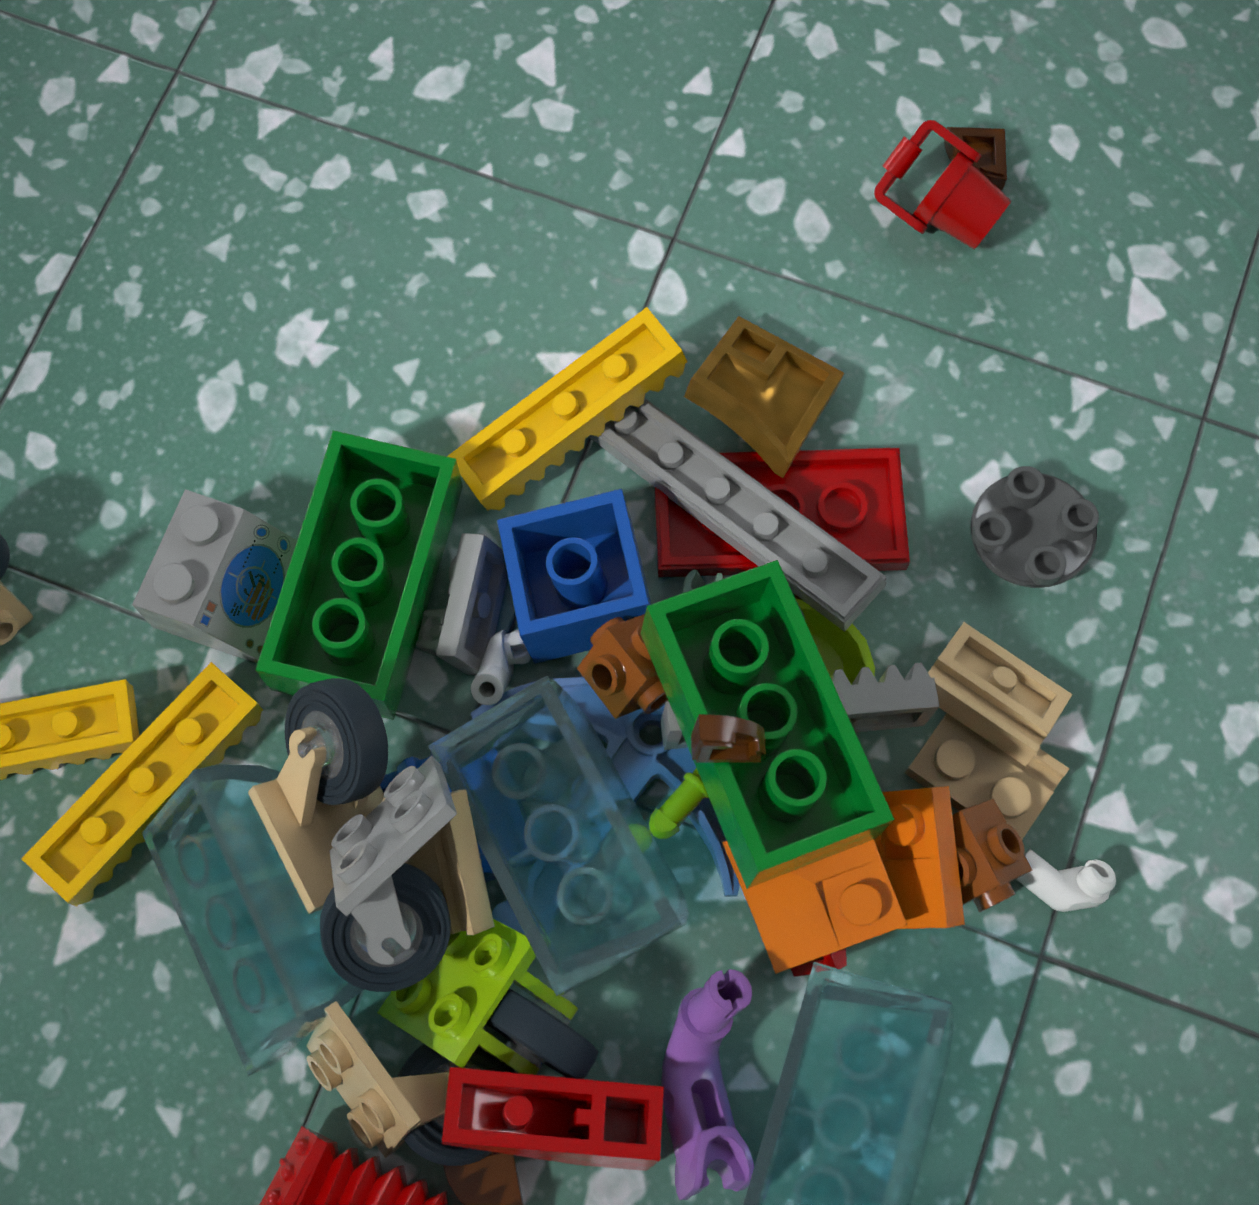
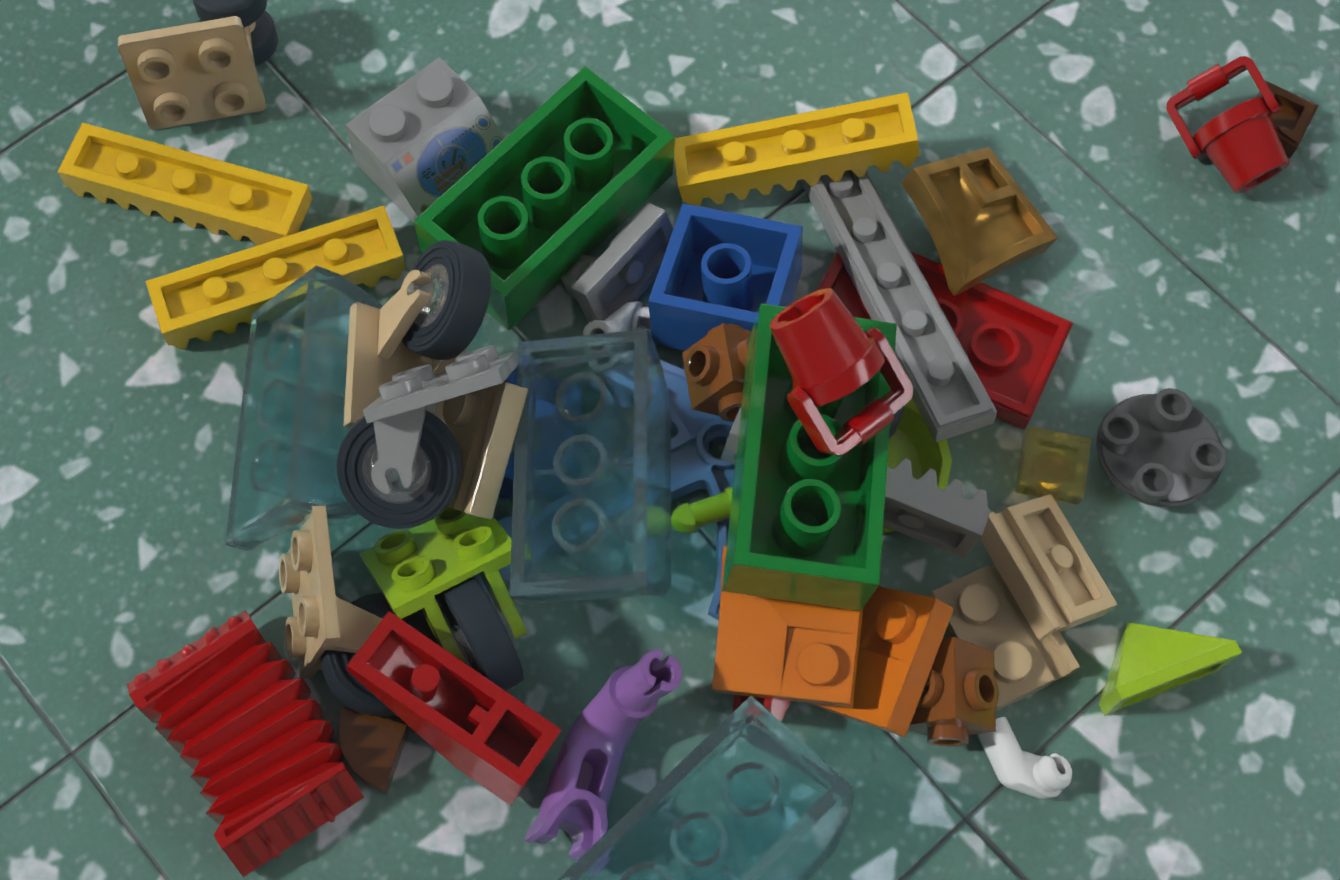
camera: 25 degrees right, 5 degrees down
reddish brown tile [691,714,766,763] -> none
none -> red piece [770,288,913,455]
none -> clear yellow plate [1015,426,1091,505]
none -> lime slope [1098,622,1242,716]

